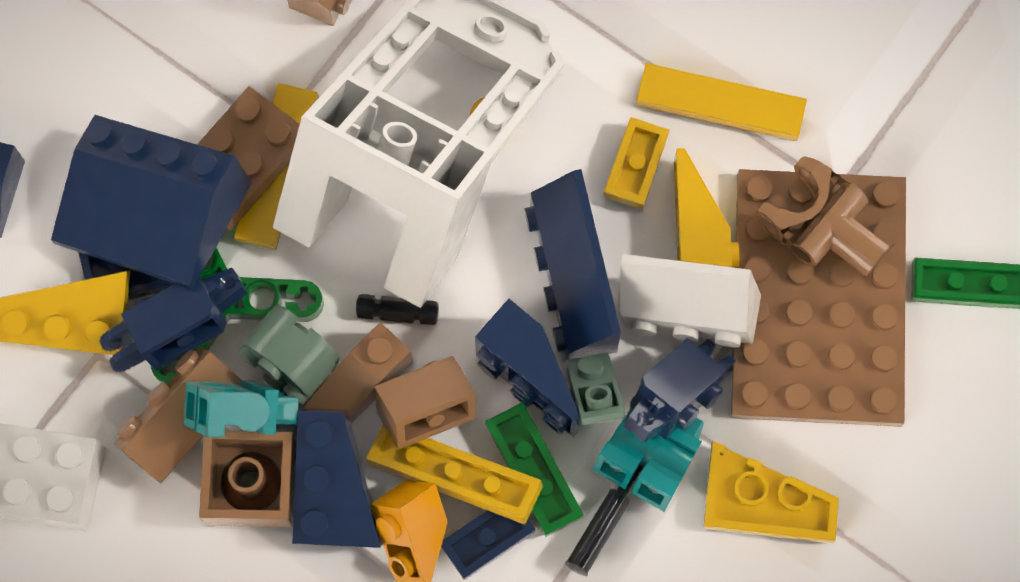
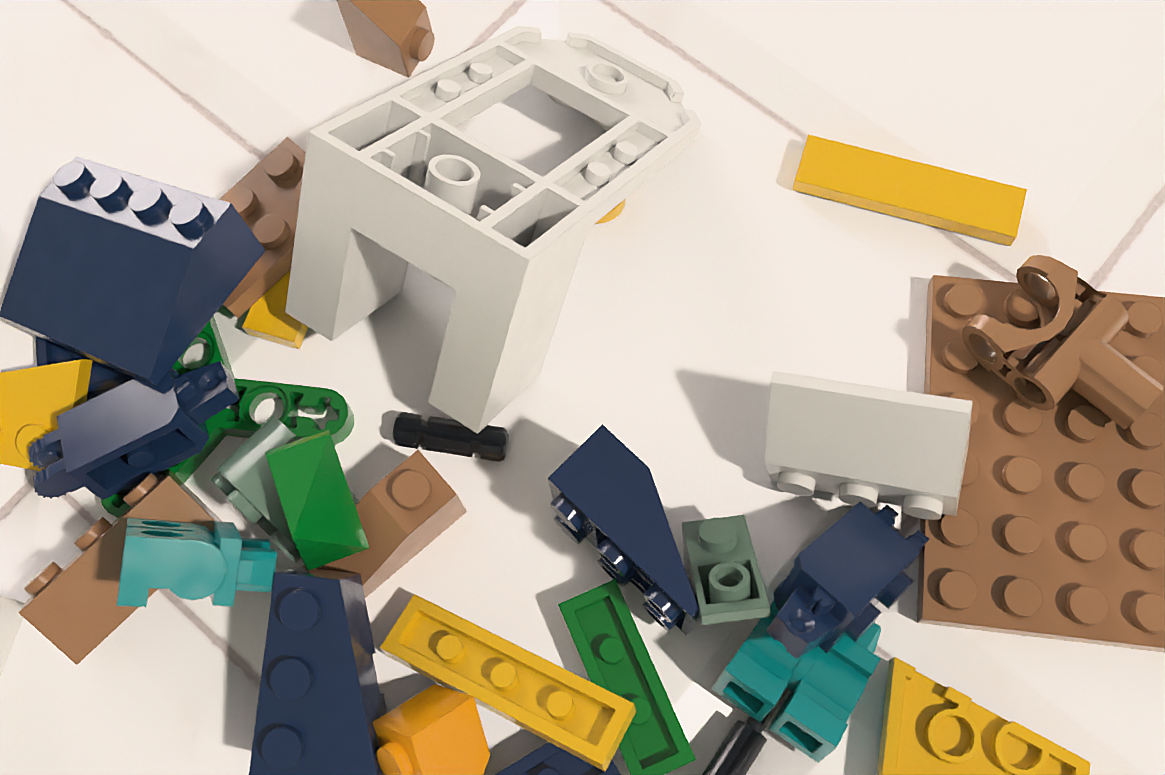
camera: 10 degrees right, 5 degrees down
medium nougat piece [199,430,297,527] -> none
medium nougat brick [374,356,477,450] -> none
dark blue slope [524,169,621,360] -> none
yellow plate [603,117,670,210] -> none
yellow slope [673,148,739,267] -> none
none -> green slope [265,430,370,571]

